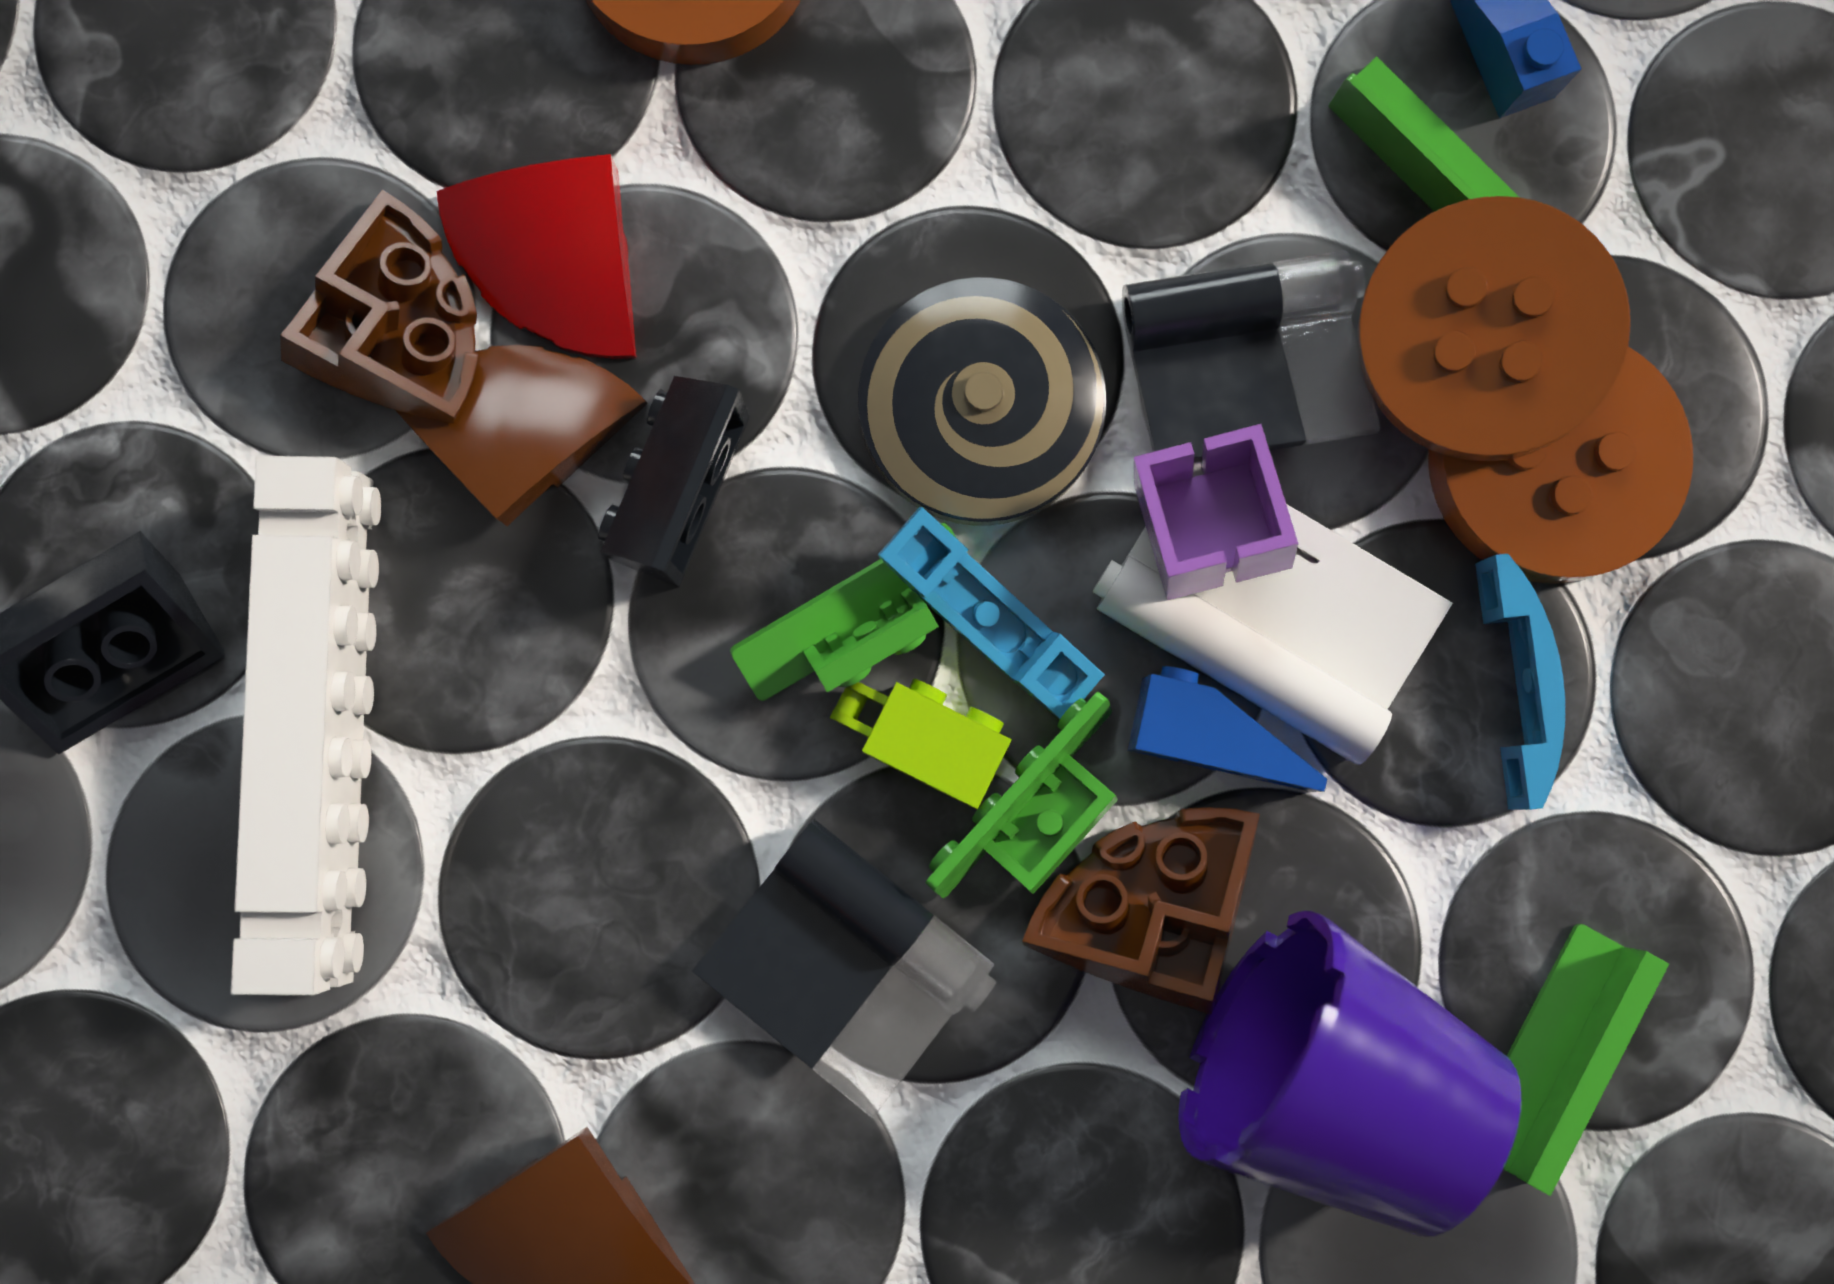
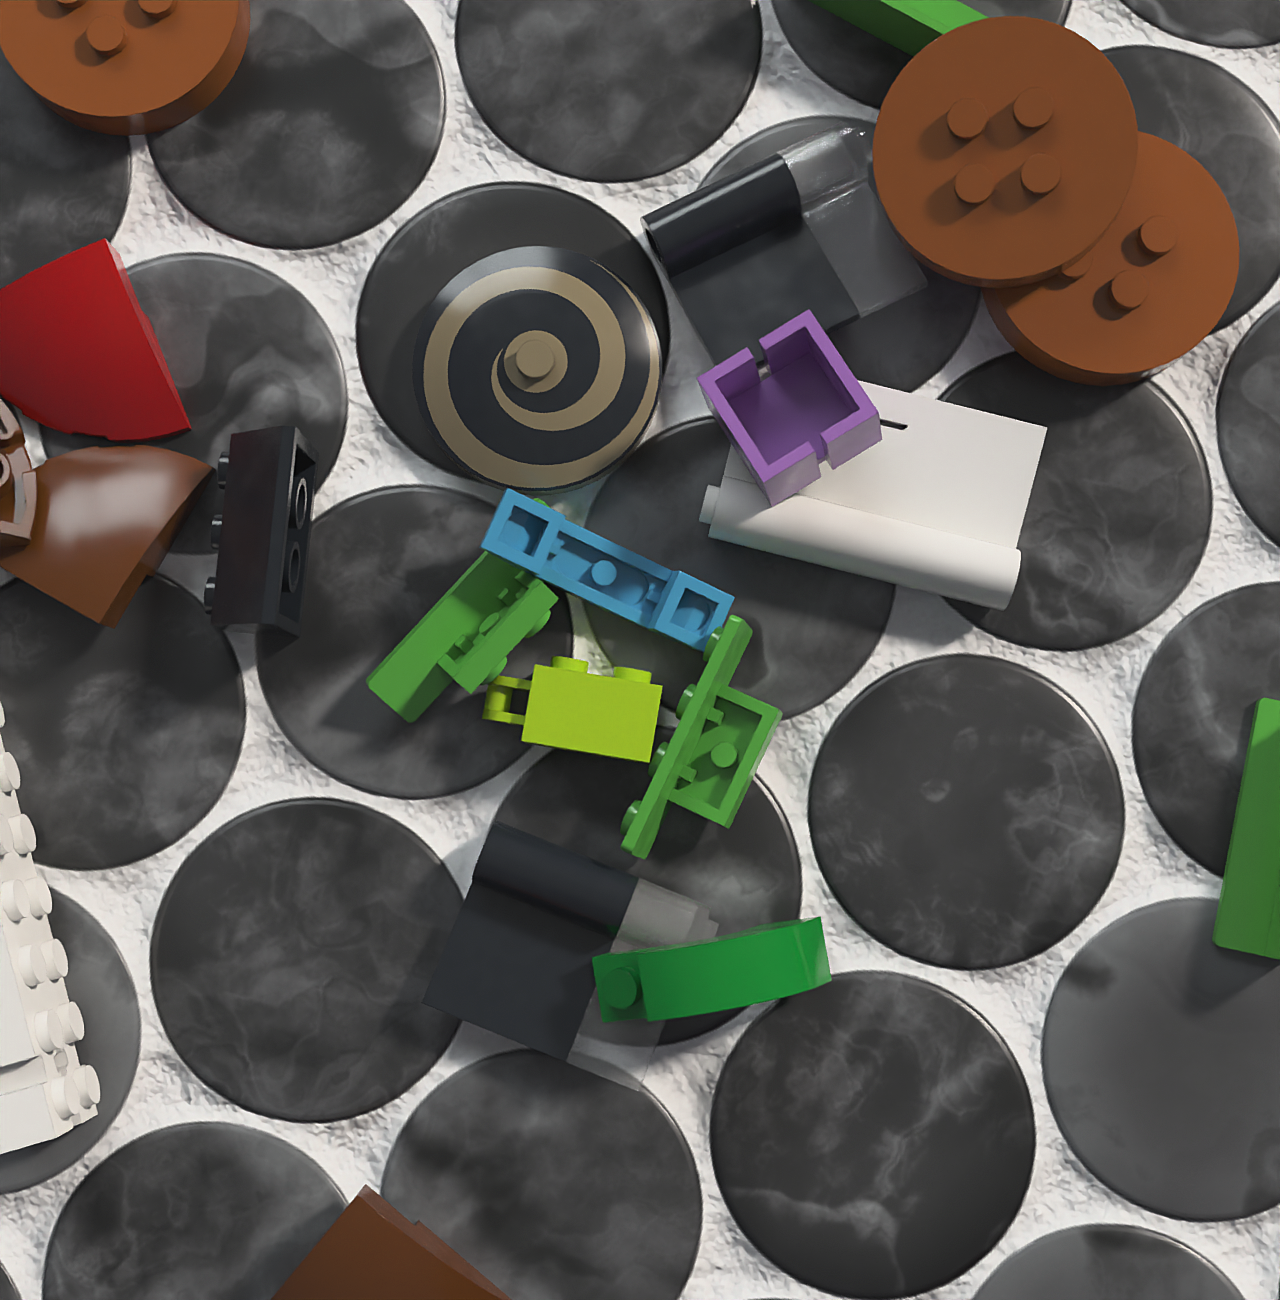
camera: 10 degrees left, 0 degrees up
reddish brown brick [1022,807,1260,1015] -> none
blue slope [1127,666,1327,792] -> none
dark purple cone [1178,911,1521,1237] -> none
dark azure slope [1475,554,1565,810] -> none
none -> green arch [592,916,832,1023]

